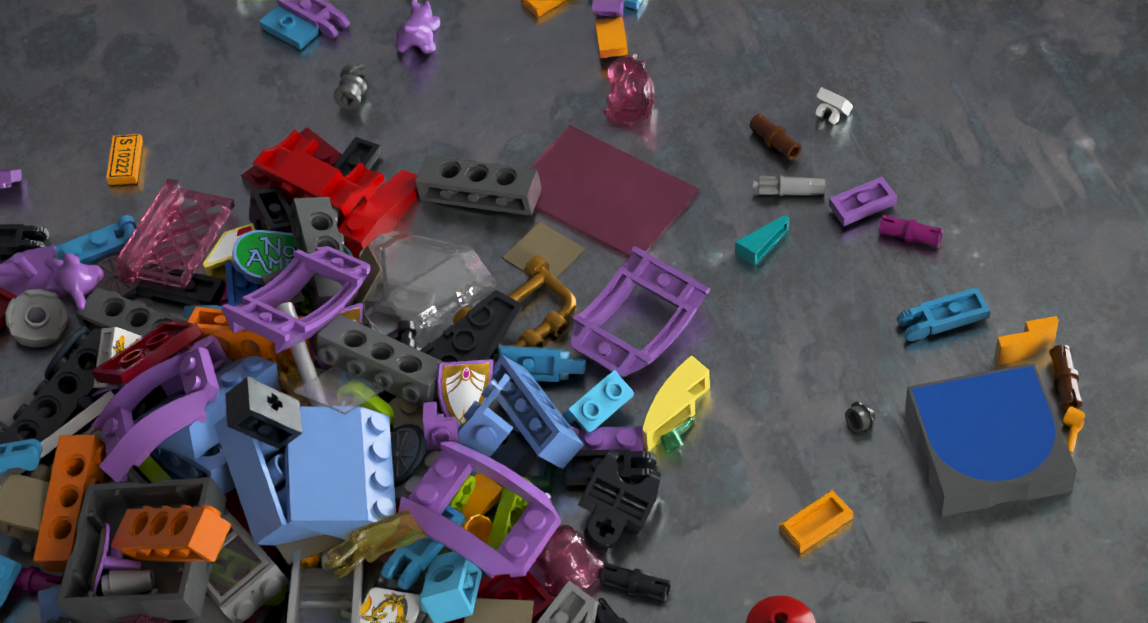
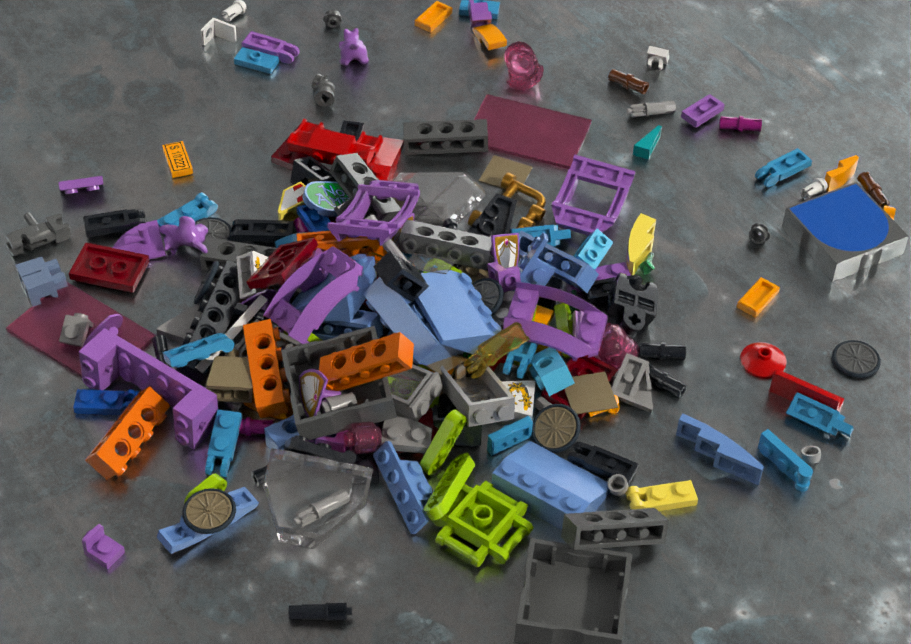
camera: 25 degrees left, 5 degrees down
light grey tile [5,289,68,348] -> none
clear pink fence [115,179,235,289] -> none
none -> white pin [800,178,828,201]

